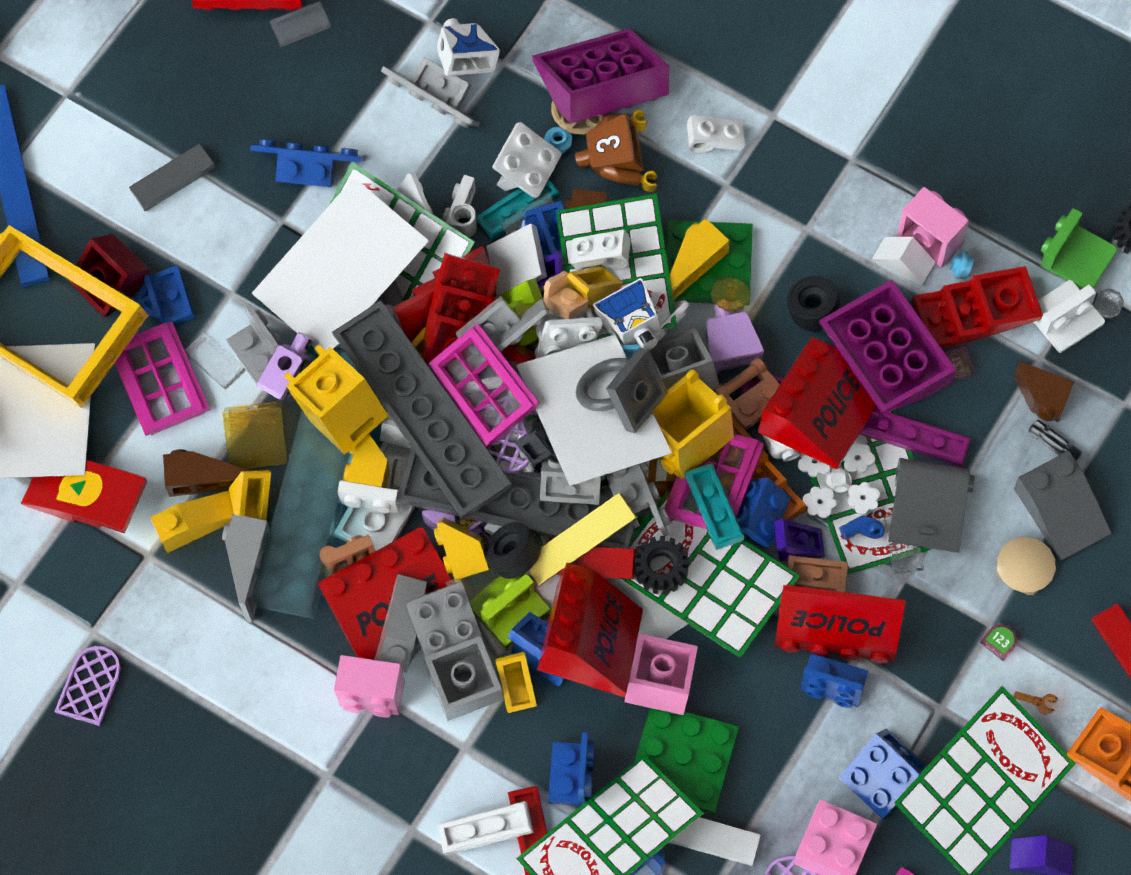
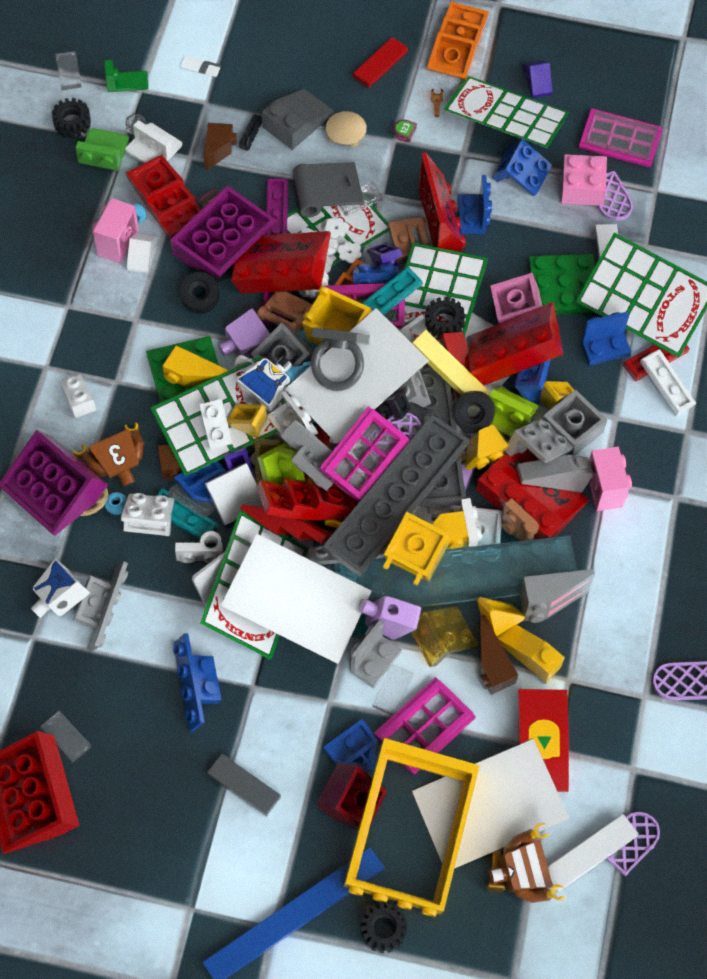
camera: 115 degrees left, 5 degrees down
light nougat bracket [543,271,589,319] -> none
clear yellow piece [711,277,750,312] -> none
blue arm [839,515,885,540] -> none

